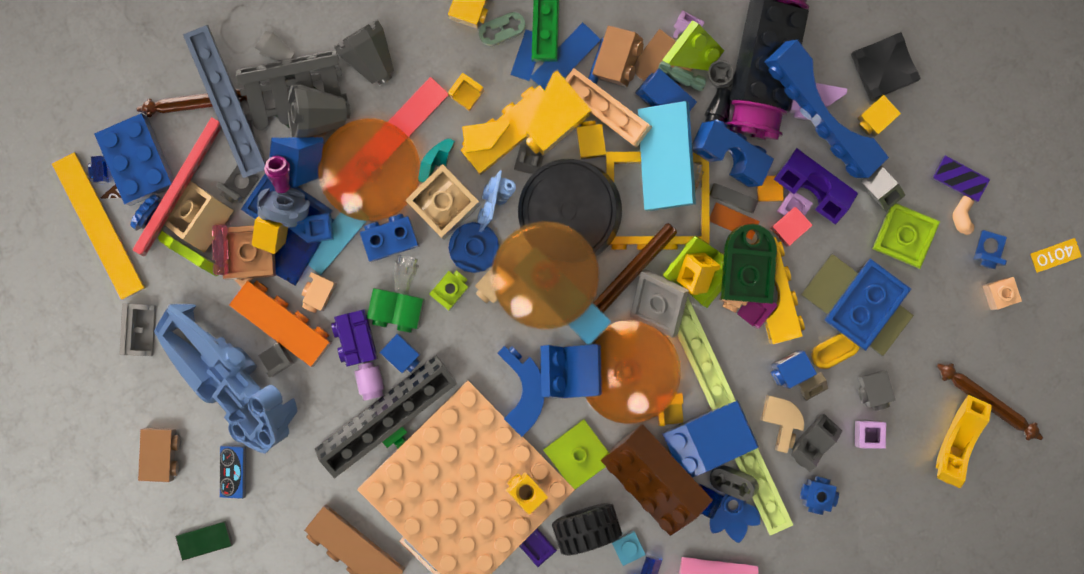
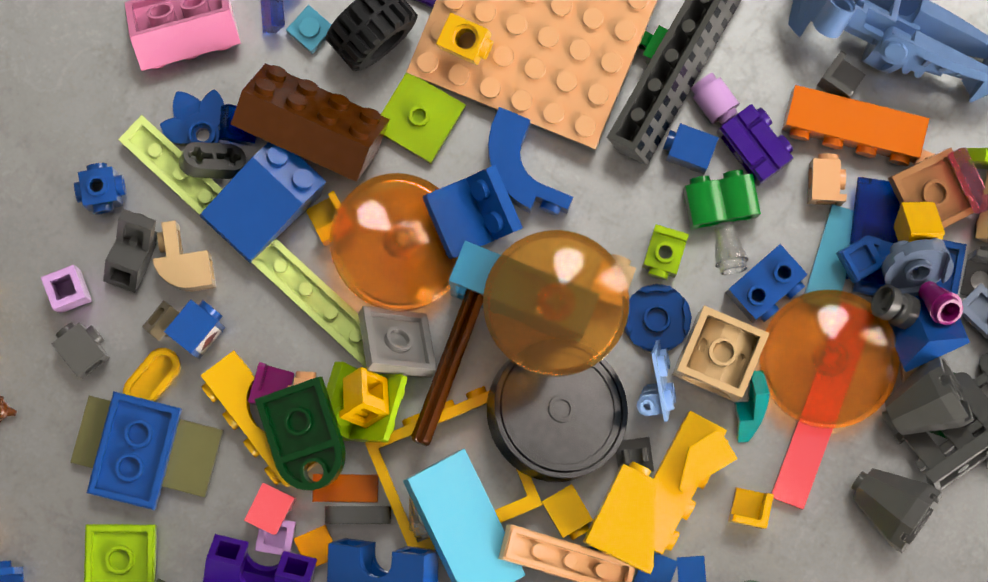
camera: 155 degrees right, 5 degrees down
none -> dark grey wheel [871,284,921,329]

